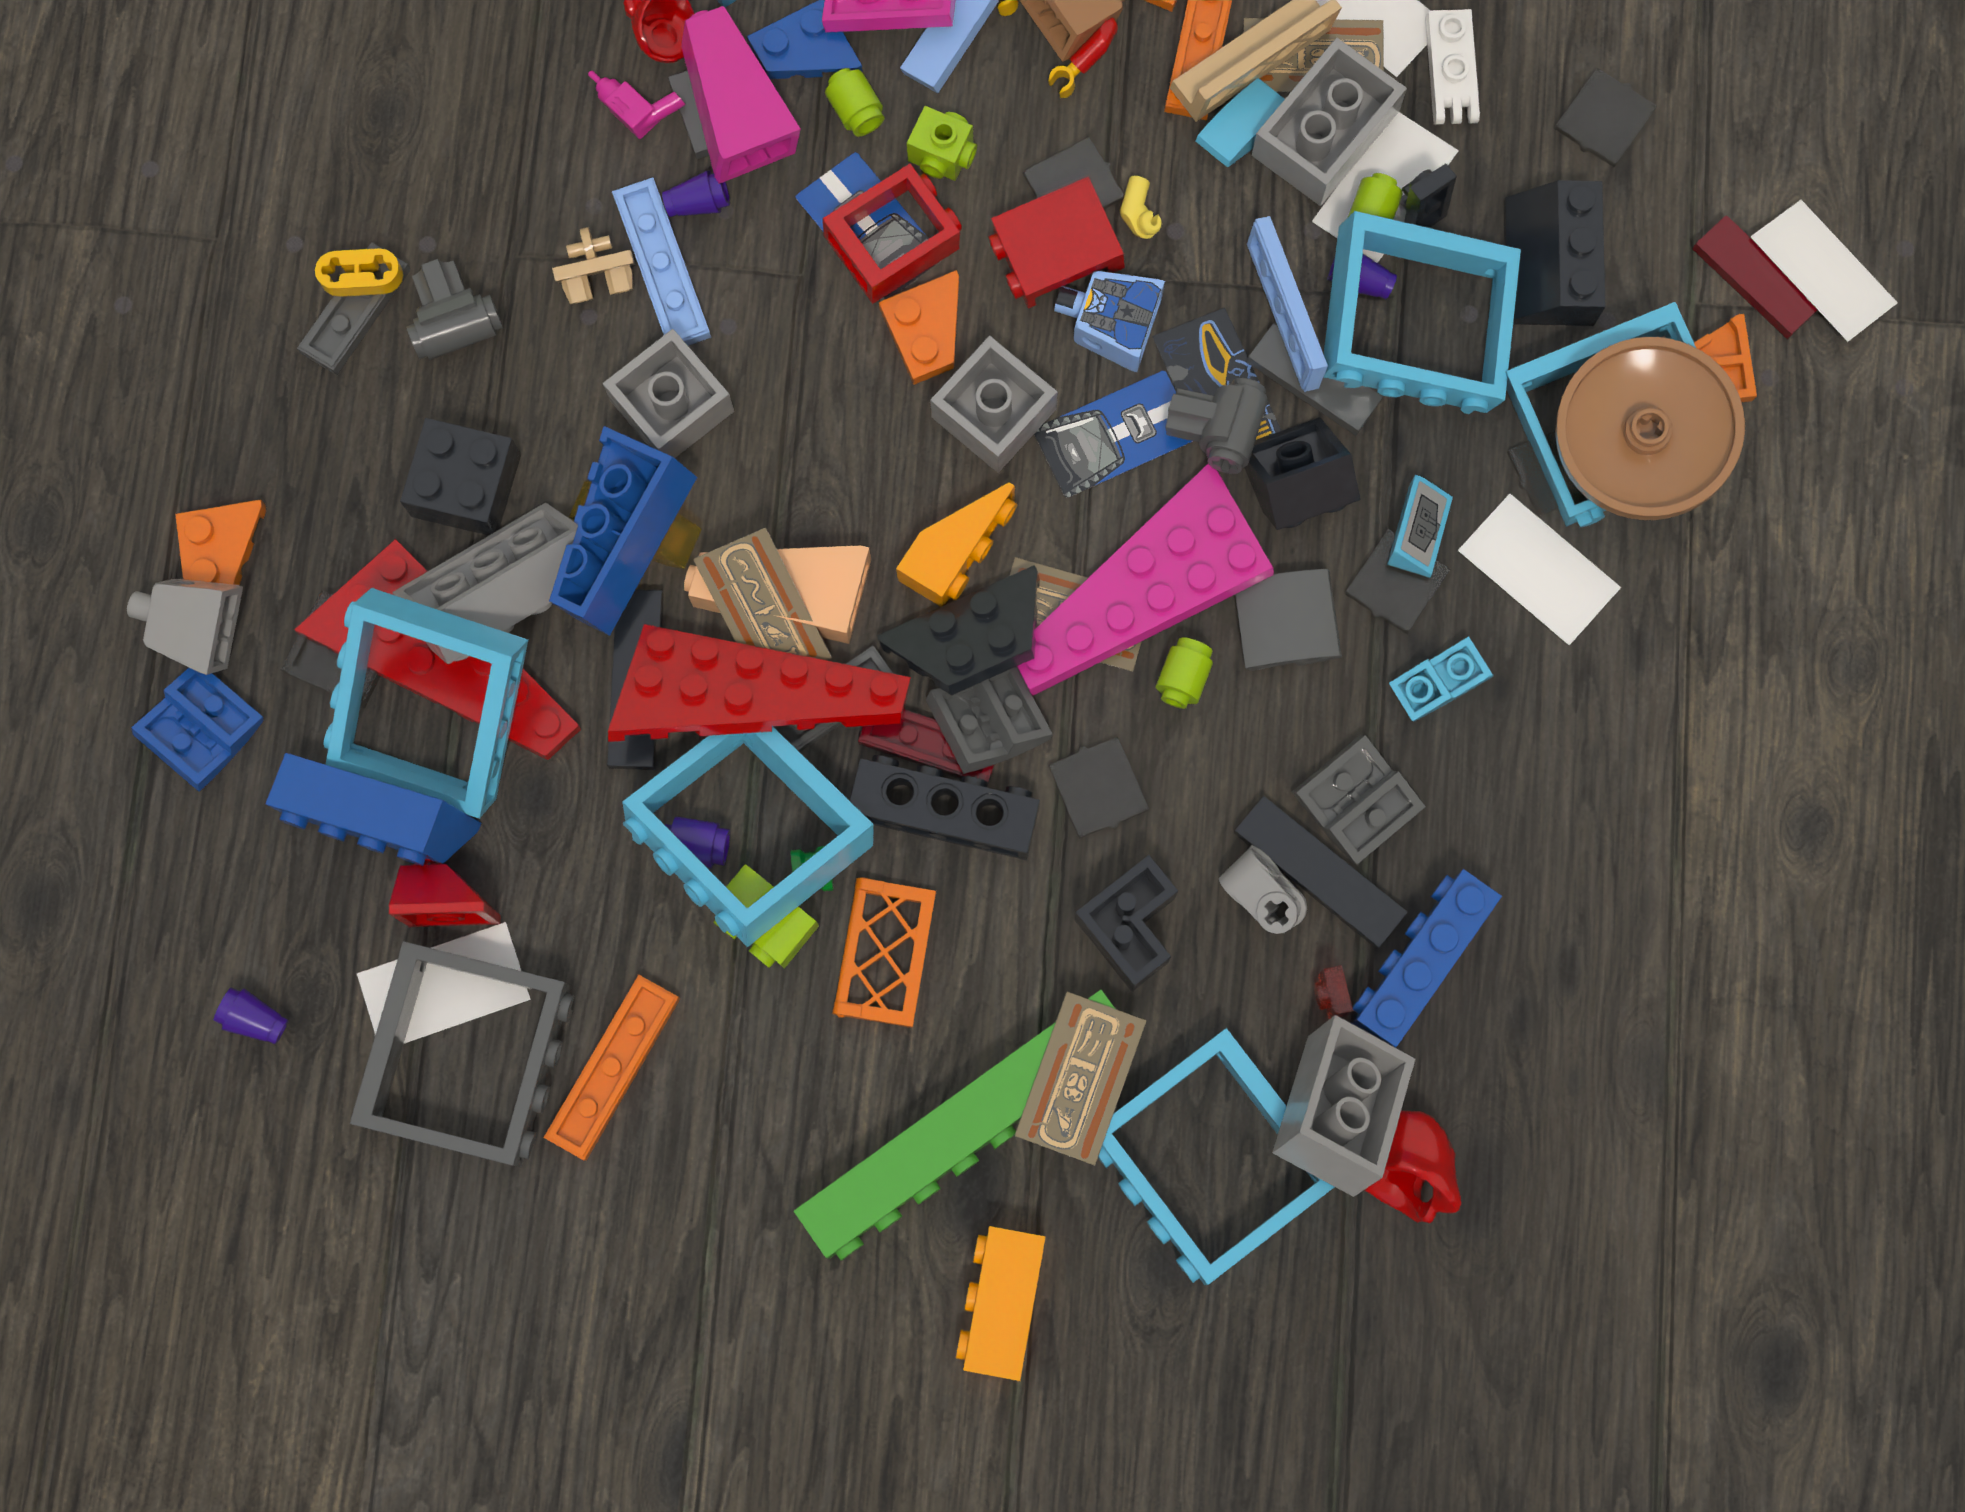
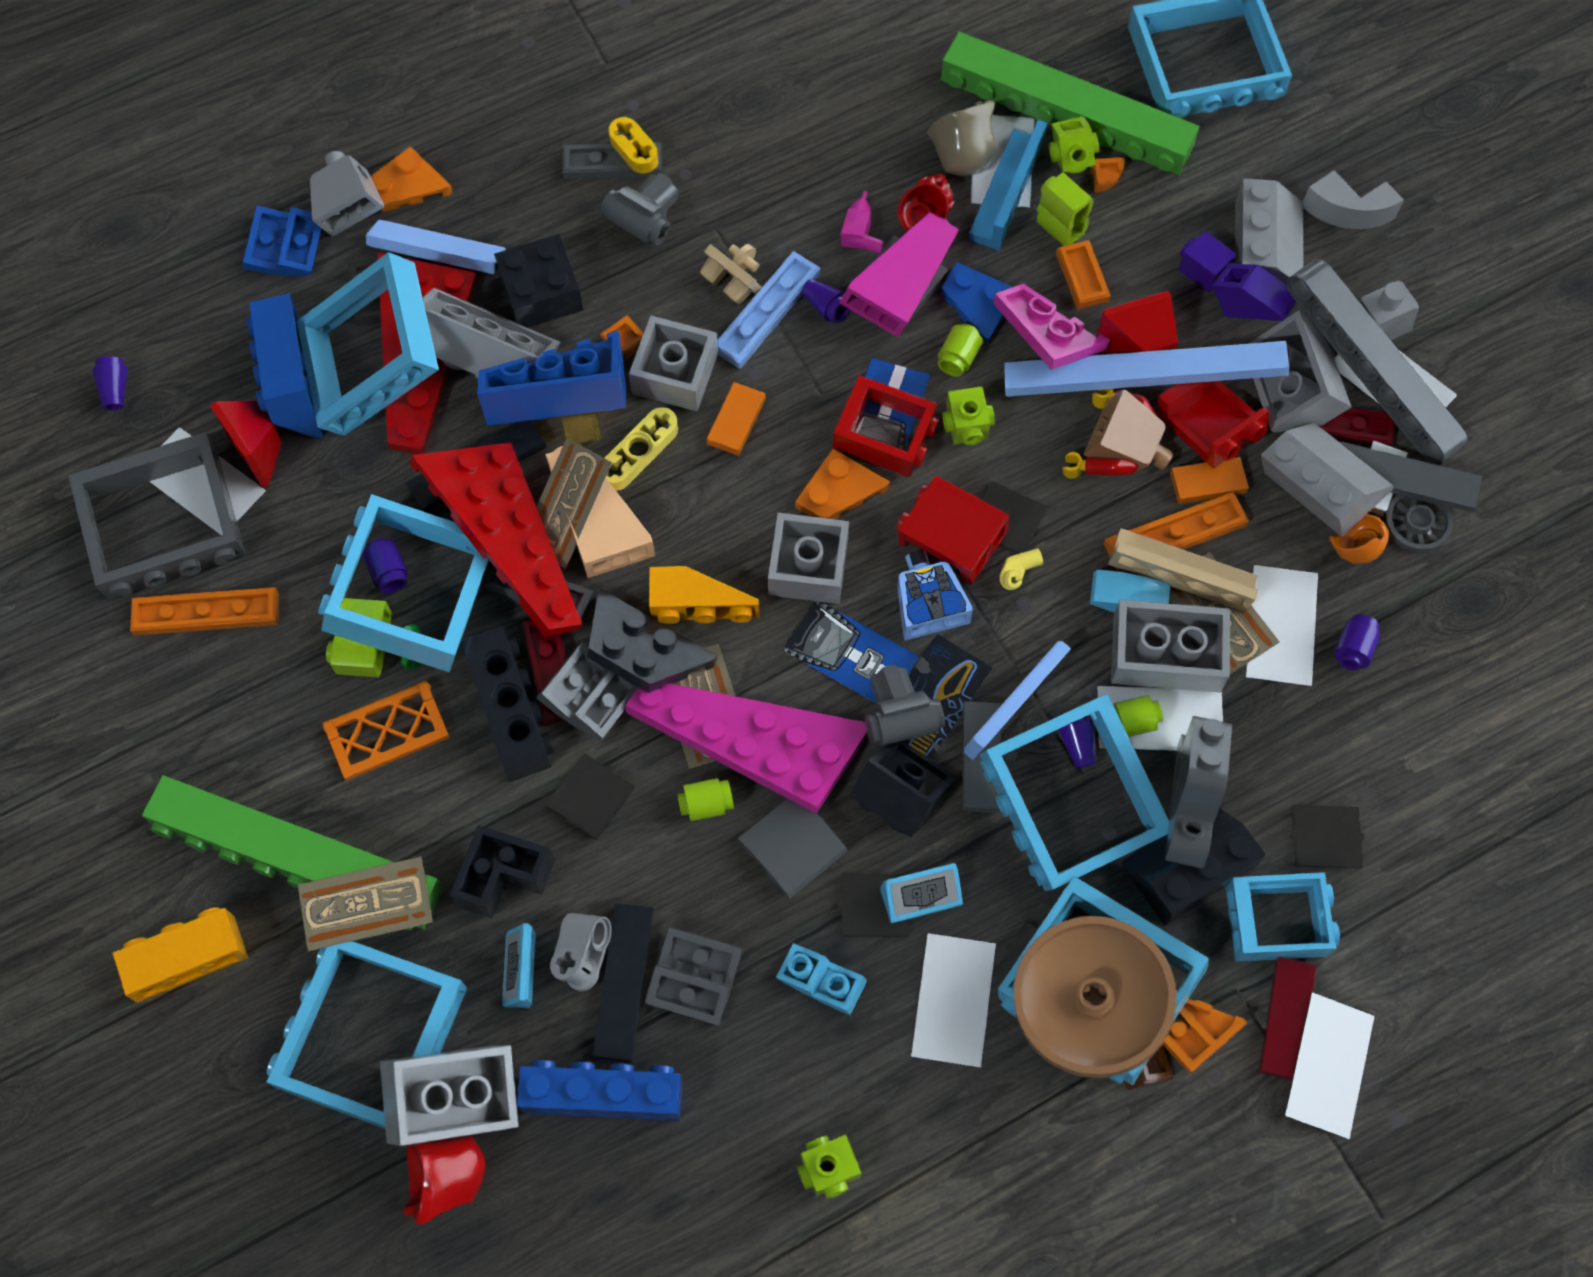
camera: 55 degrees right, 10 degrees down
clear red plate [1314,965,1353,1019] -> none
black plate [1400,163,1457,228] -> none
white hinge [1425,9,1480,125] -> none
none -> light blue tile [366,219,506,274]
none -> medium azure slope [502,923,536,1008]
none -> orange tile [600,315,644,362]
none -> light yellow beam [605,407,678,491]
none -> orange tile [707,382,766,456]
none -> lime brick [797,1135,862,1199]
none -> dark grey brick [1165,716,1232,868]
none -> medium azure window [1225,872,1340,962]

